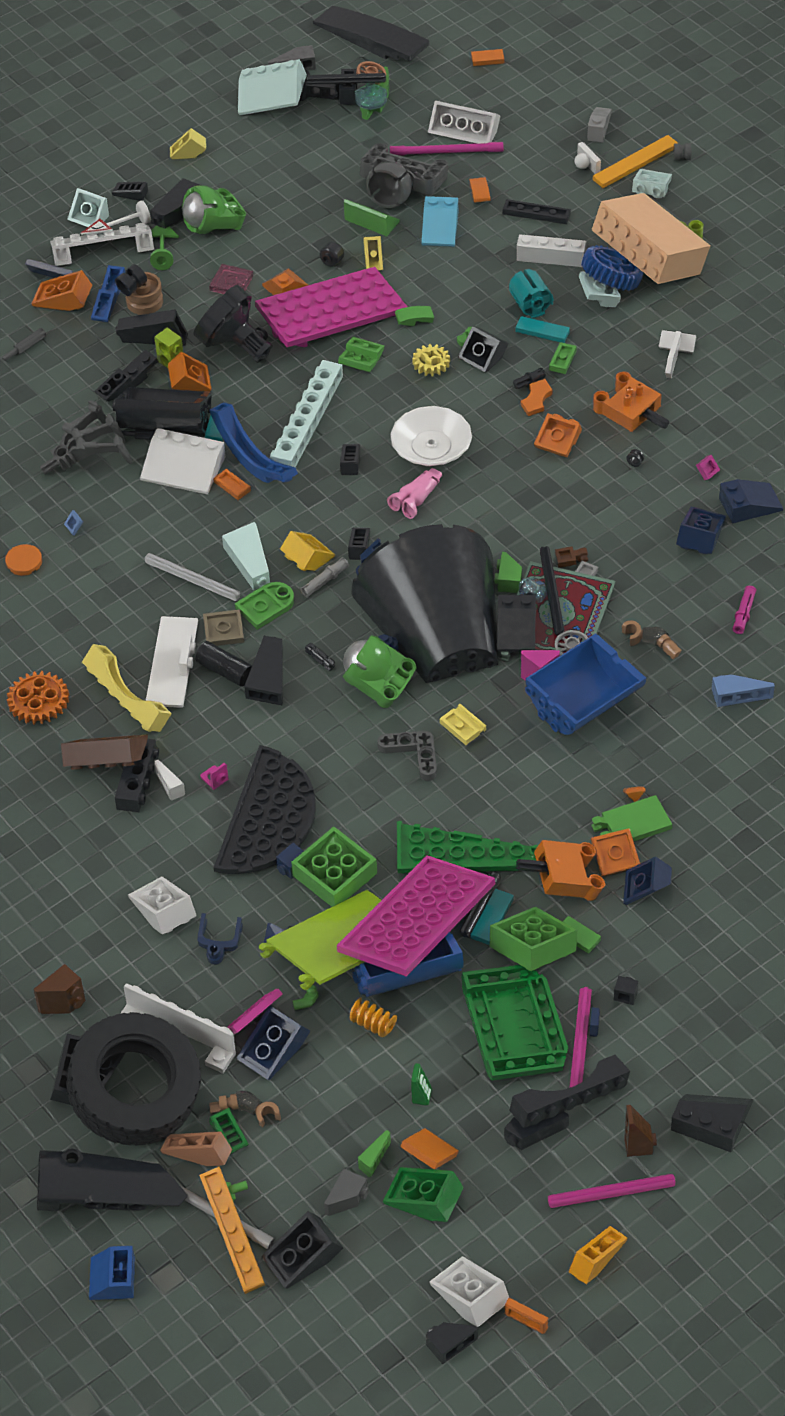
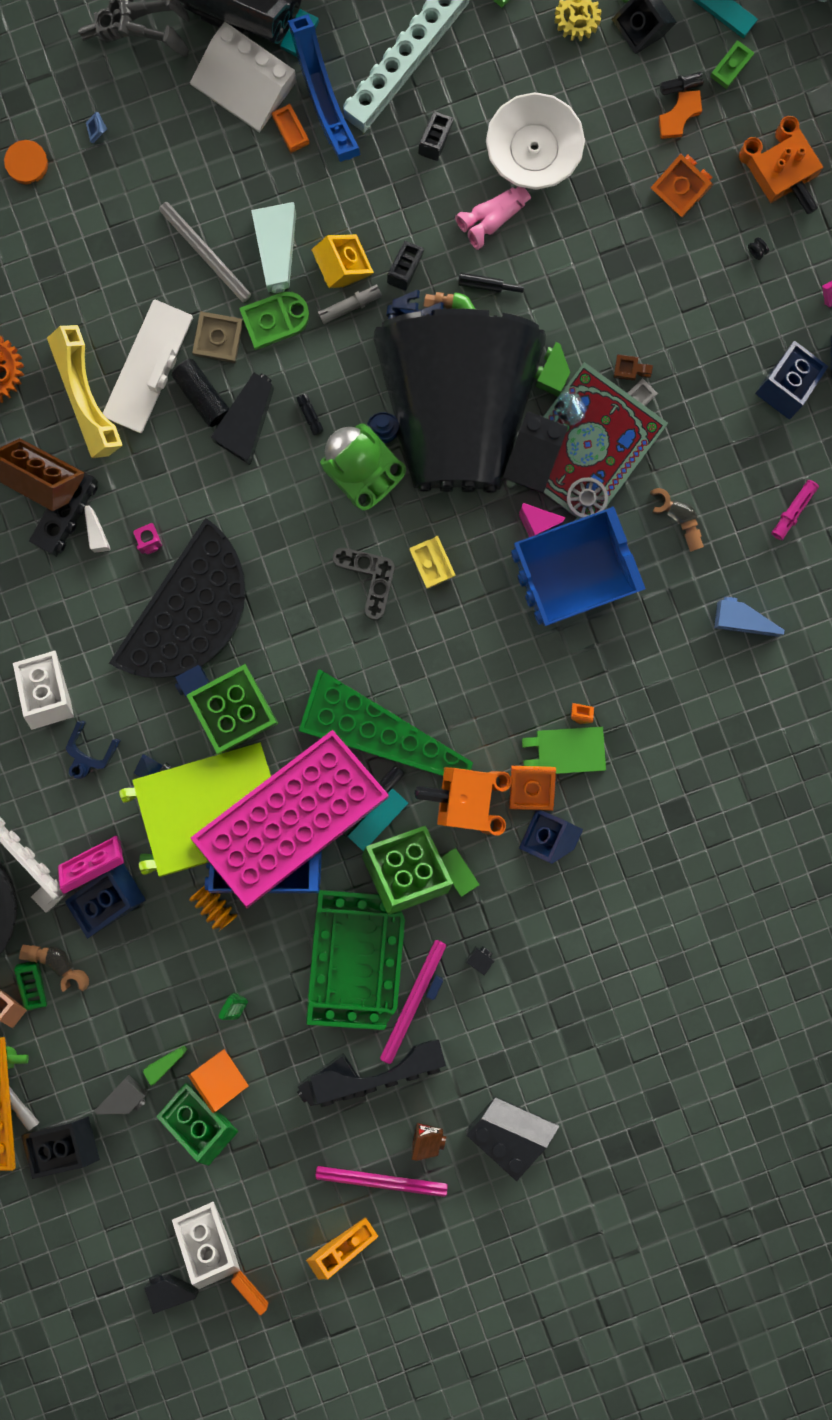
camera: 15 degrees right, 35 degrees up
black axle [540,546,565,636] -> none

